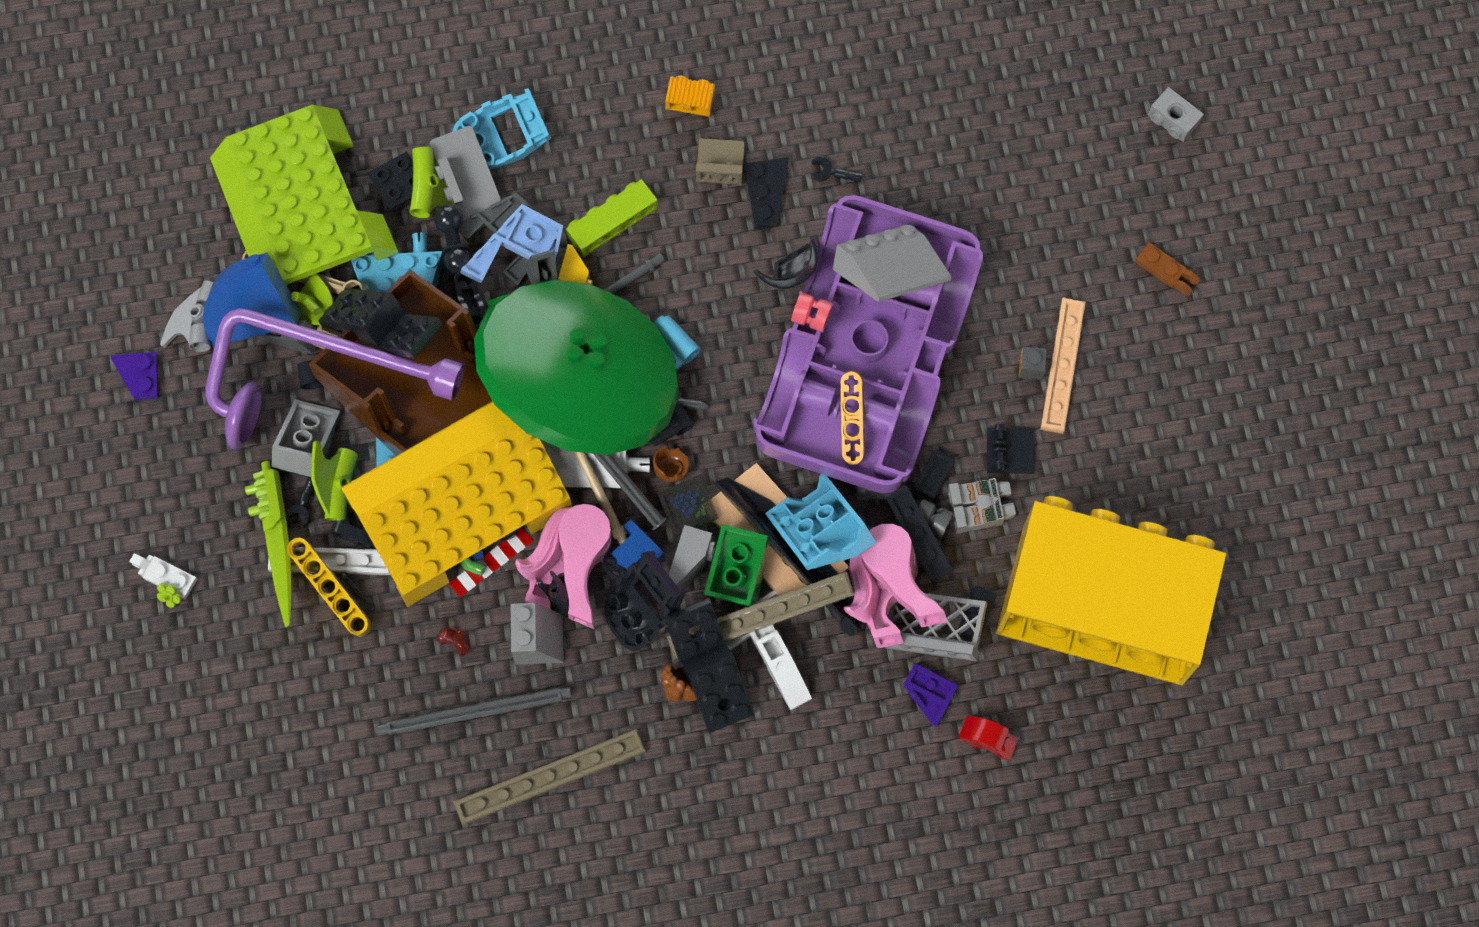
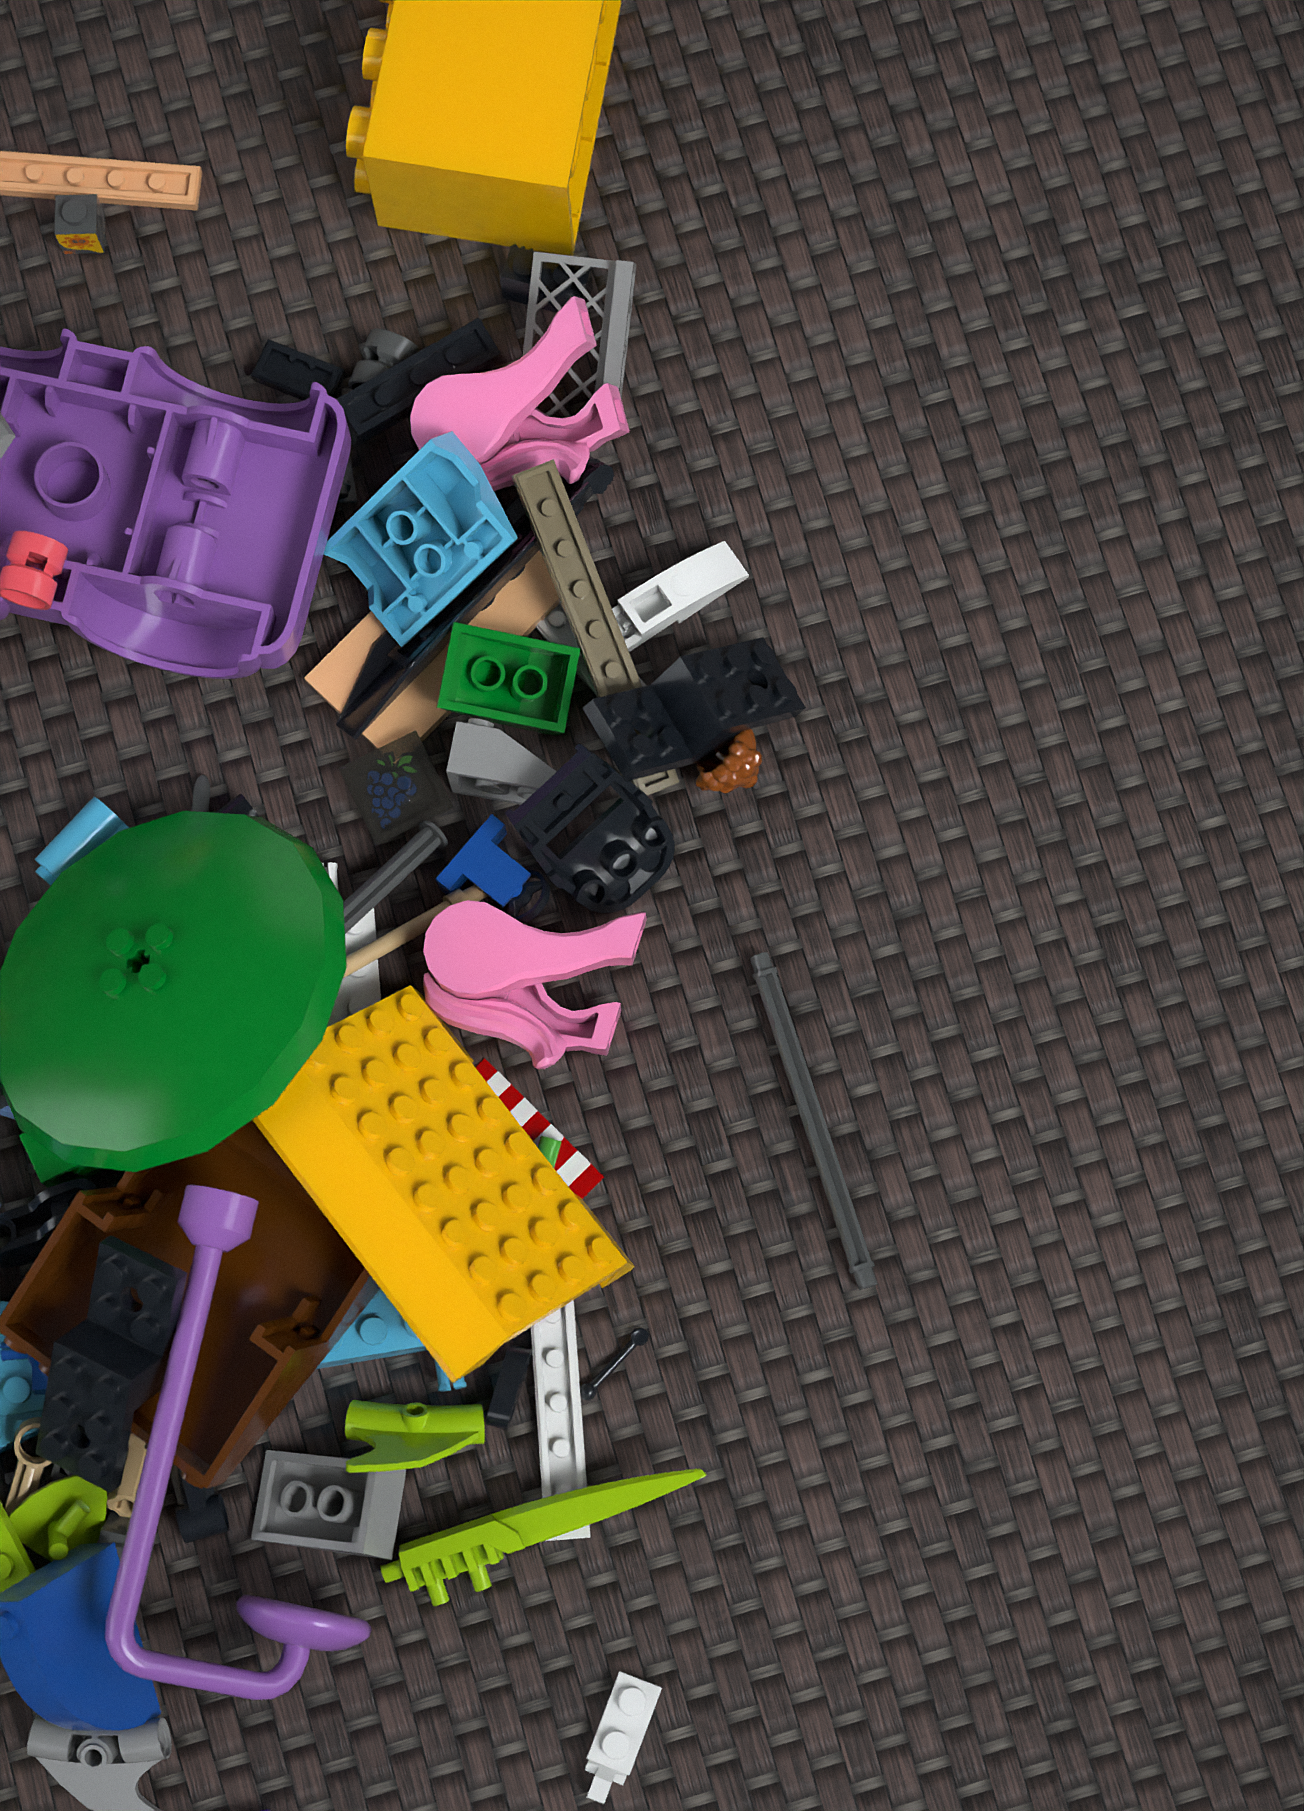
camera: 90 degrees left, 5 degrees up
lime plant [157,583,181,608] -> none
black piece [285,476,314,528] -> none
yellow beam [288,538,371,637] -> none
clear red arm [436,628,470,657] -> none
dark tan tile [454,729,646,826] -> none
light grey slope [511,603,564,665] -> none
black piece [536,570,569,617] -> none
dark orange hair [653,445,690,482] -> none
beam [840,370,865,464] -> none
dark purple wing [903,663,958,728] -> none
light grey hips [947,478,1016,534] -> none
red brick [958,716,1019,761] -> none
black hinge [987,423,1035,474] -> none

